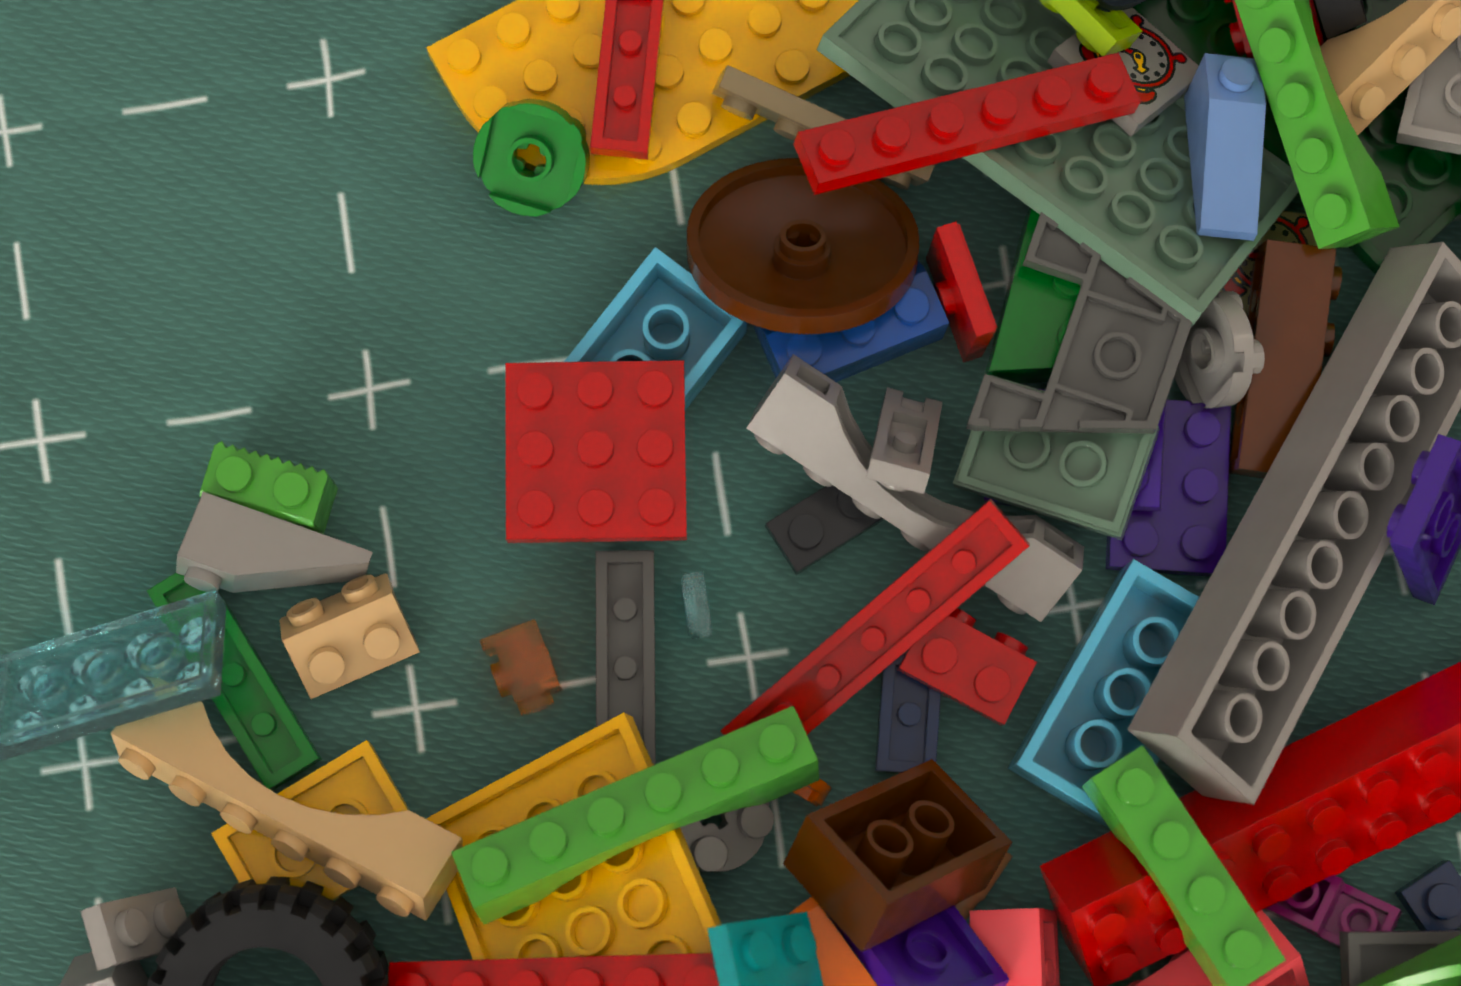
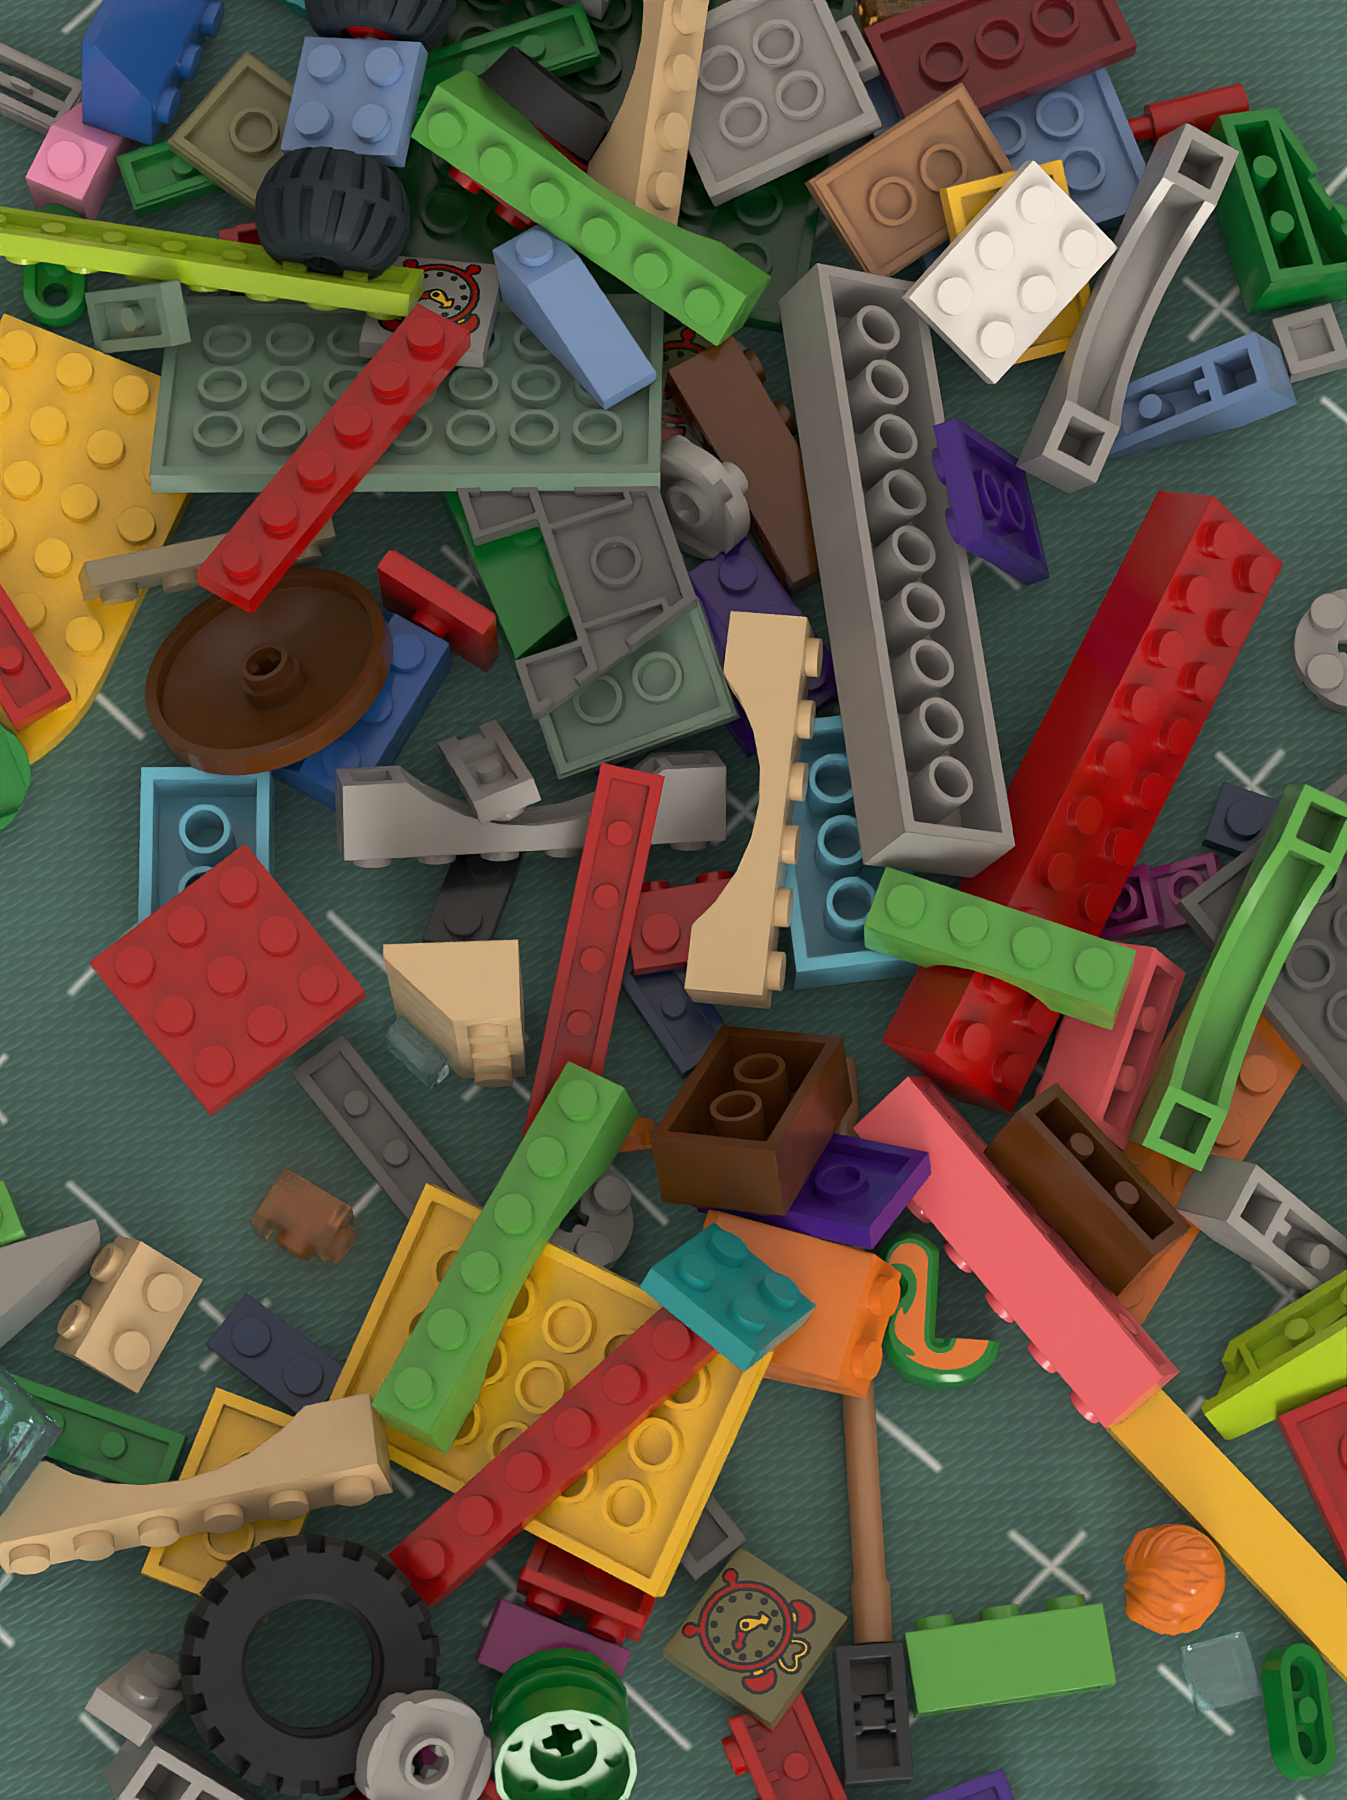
camera: 35 degrees left, 5 degrees down
none -> dark blue plate [206,1293,344,1414]
none -> tan slope [383,940,526,1088]
none -> tan arch [684,611,823,1009]

